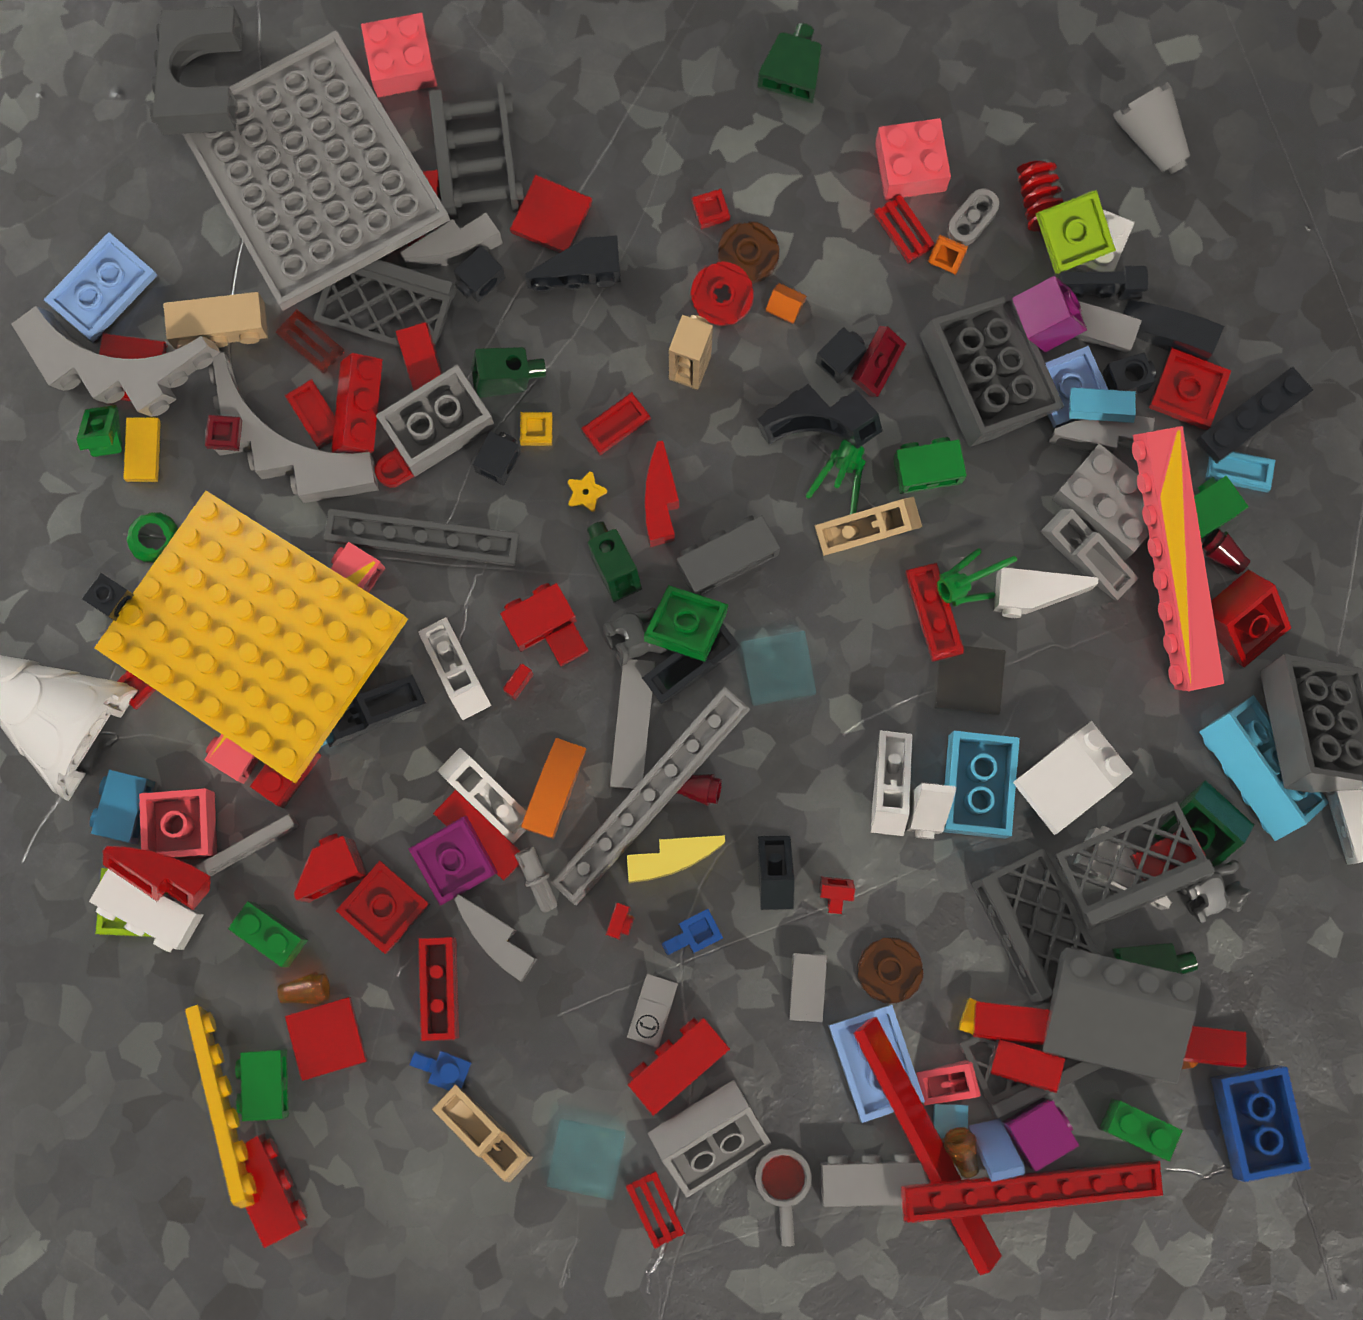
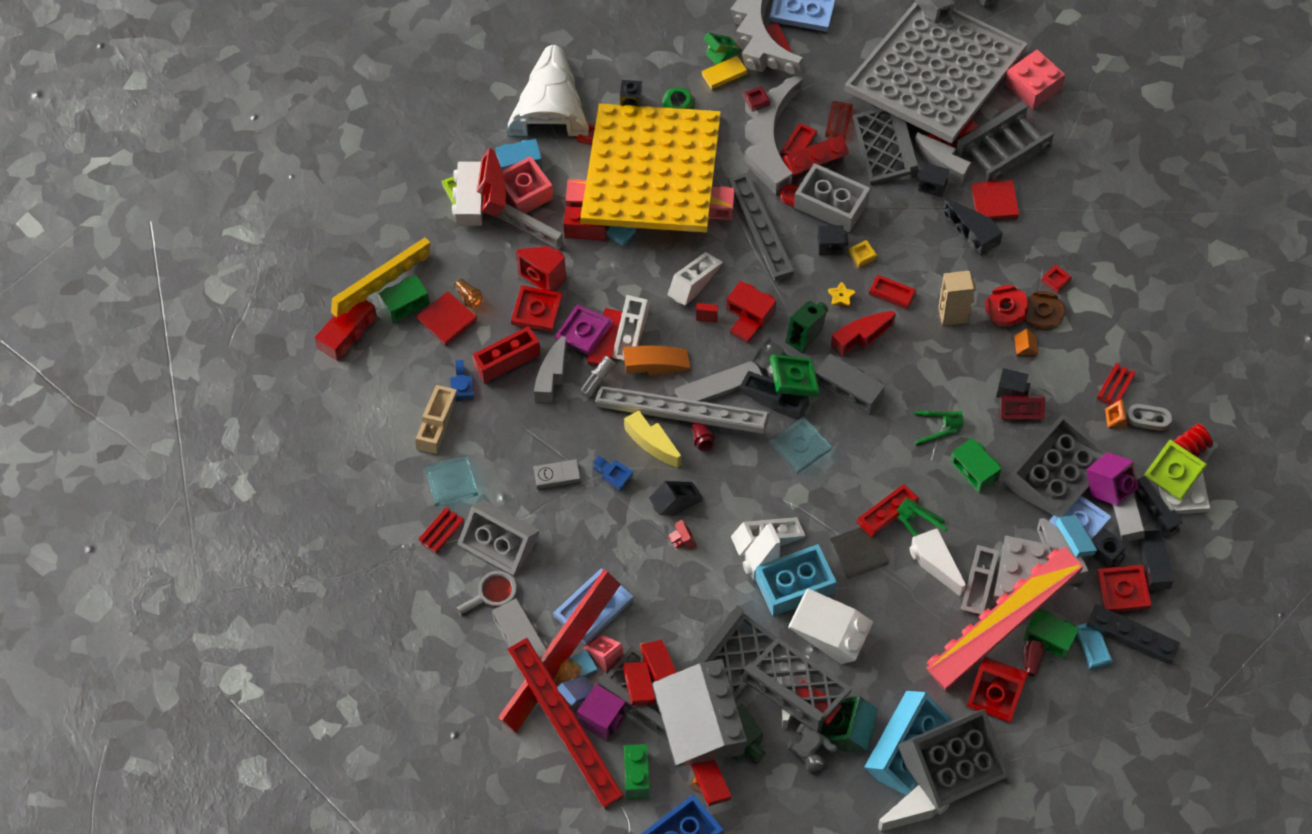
camera: 65 degrees right, 20 degrees down
tan brick [164,292,268,349] -> none
green brick [228,901,308,967] -> none
black slope [326,675,426,747] -> none
red tile [396,322,443,391] -> none
dark green torso [471,347,546,398] -> none
red plate [606,903,635,940] -> none
red brick [627,1017,730,1116] -> none
dark green torso [757,23,822,103] -> none
black arch [757,384,883,449] -> none
light grey slope [789,953,827,1022] -> none
tan slope [815,497,922,556] -> none
reddish brown tile [857,938,923,1003] -> none
coral brick [875,118,951,200] -> none
light grey cone [1113,82,1190,174] -> none

